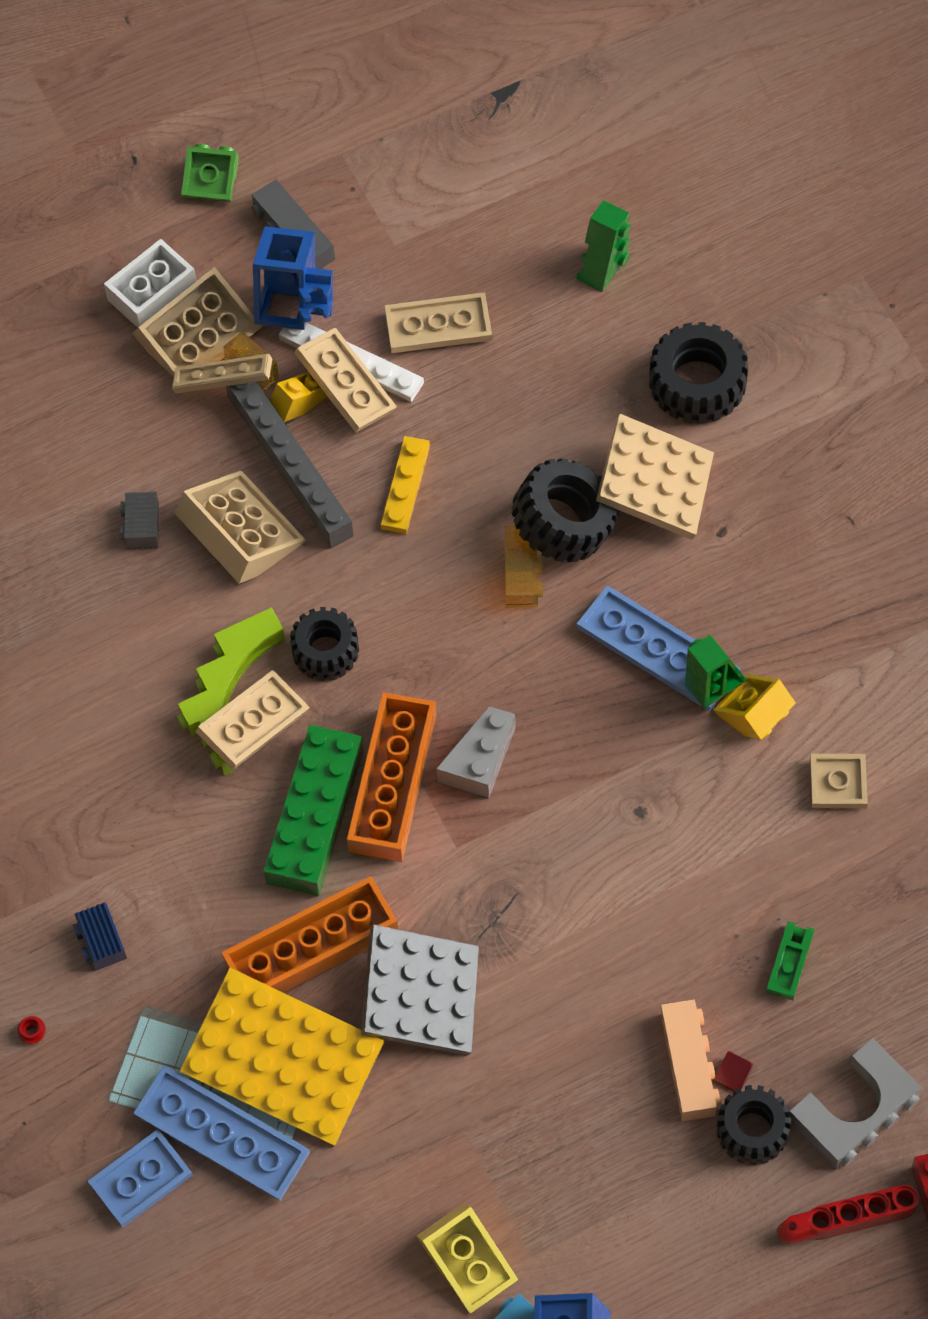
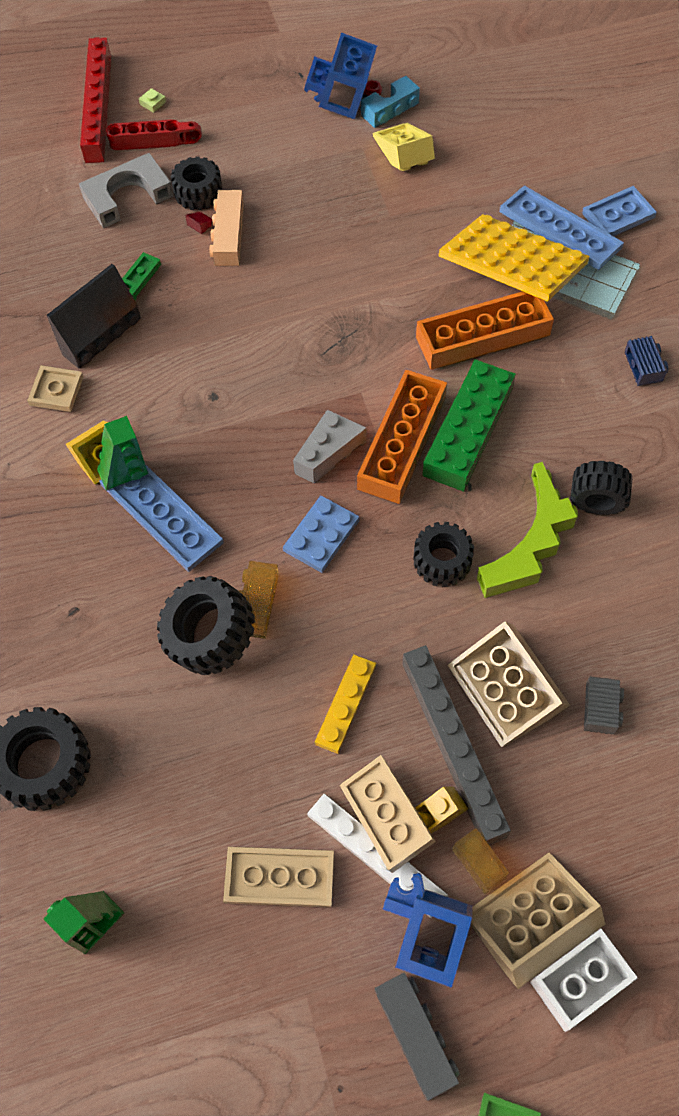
camera: 170 degrees left, 0 degrees up
tan tile [172,353,272,394] -> none
tan plate [196,670,310,770] -> none
plate [361,925,479,1056] -> none
tan plate [596,414,714,540] -> none
none -> black slope [46,264,141,369]
none -> yellowish green plate [139,88,166,113]
none -> medium blue plate [283,495,359,573]
none -> black tyre [570,461,632,515]

